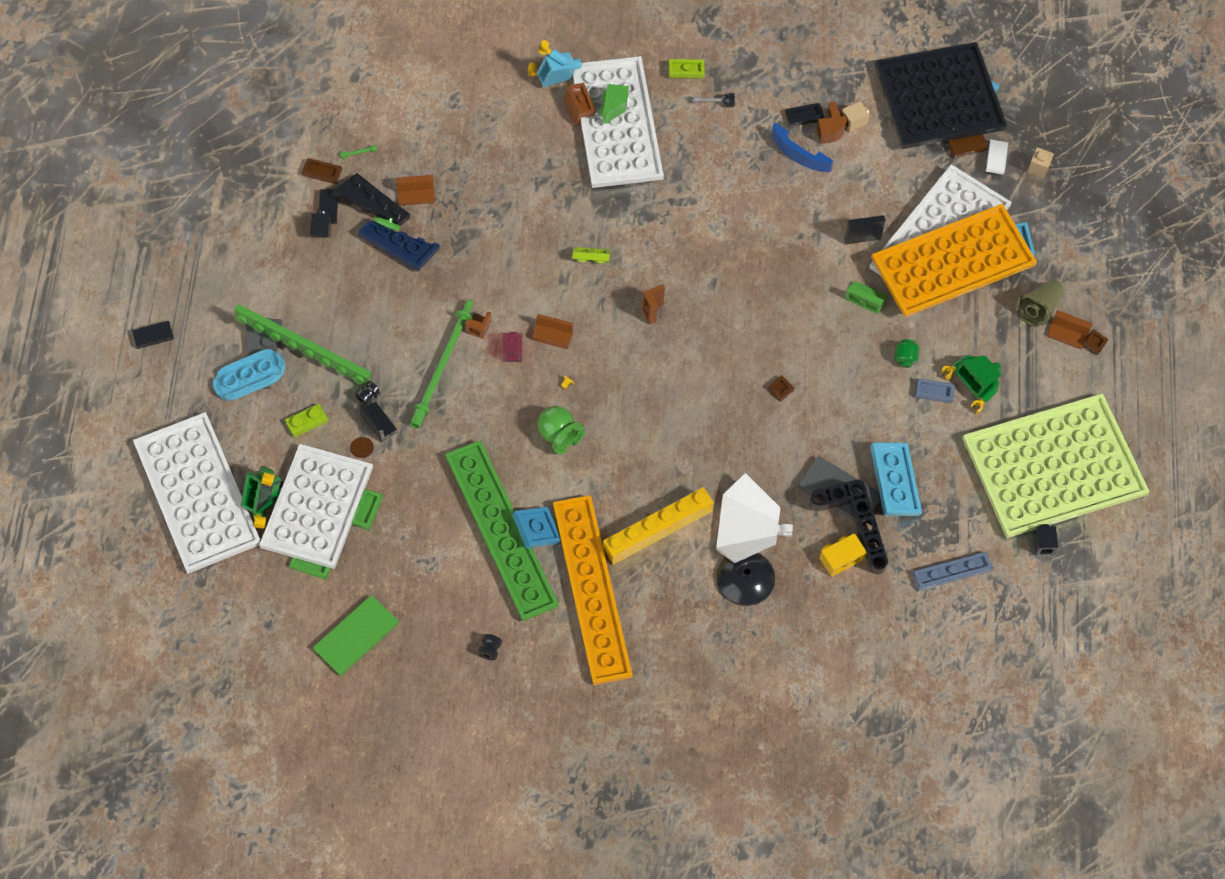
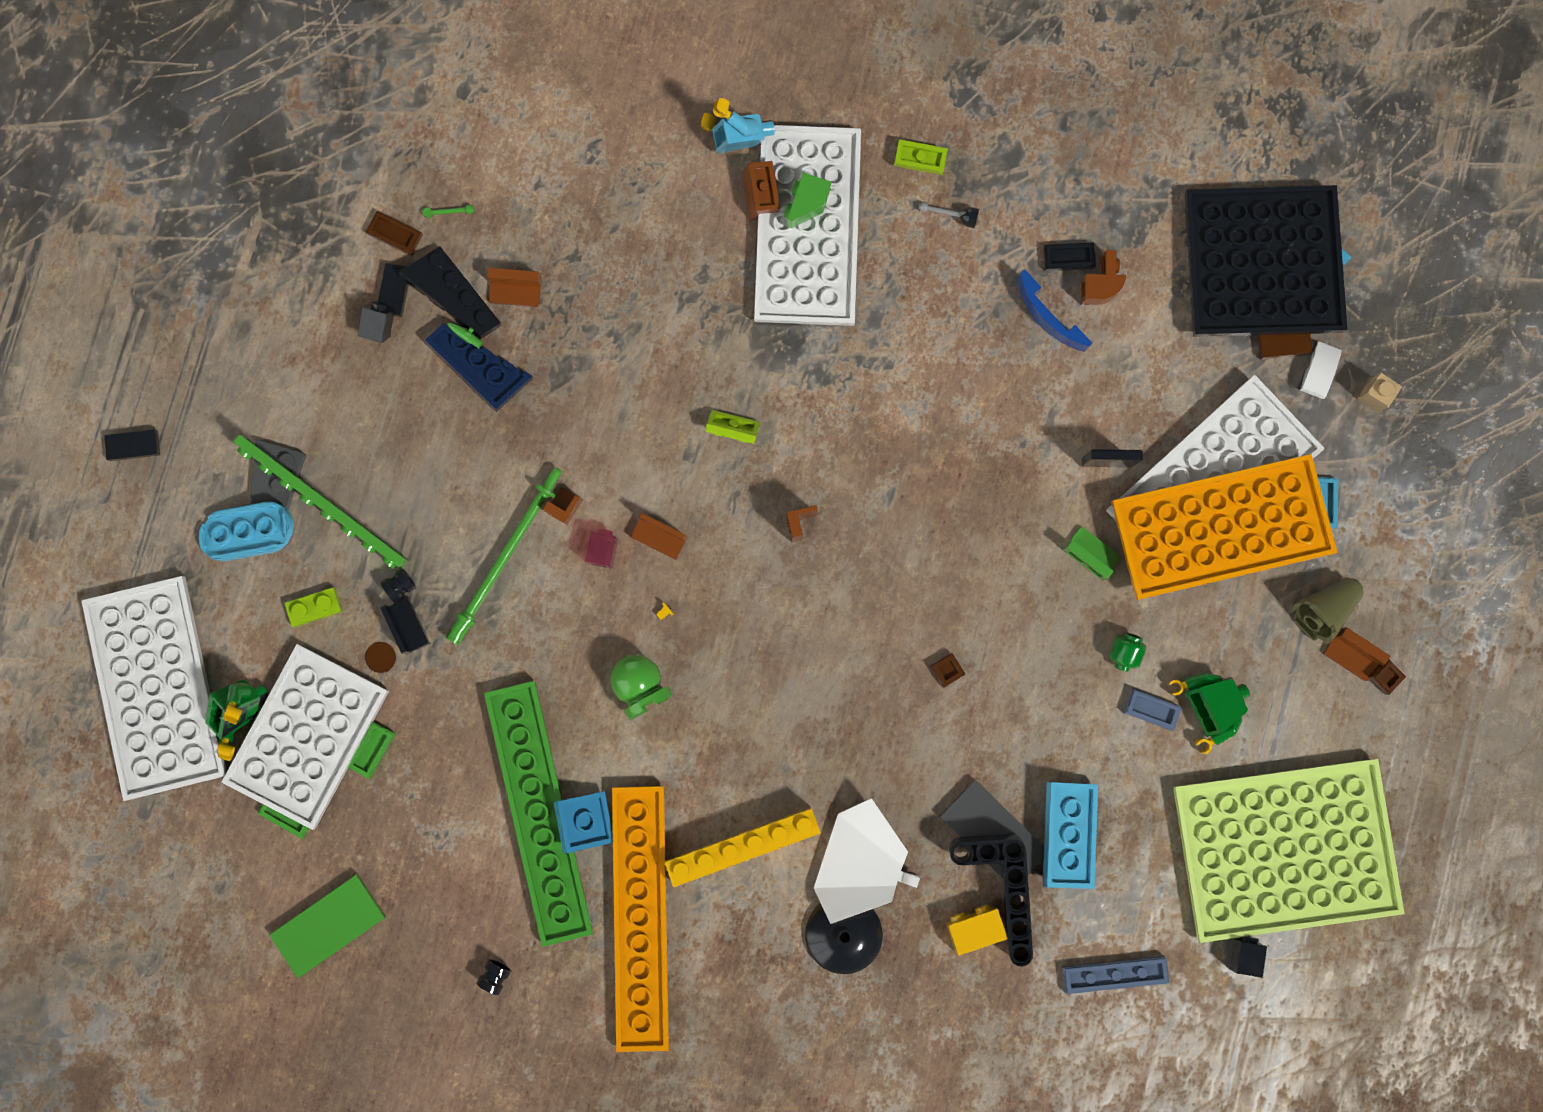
camera: 10 degrees right, 20 degrees up
tan brick [841,101,870,132] -> none

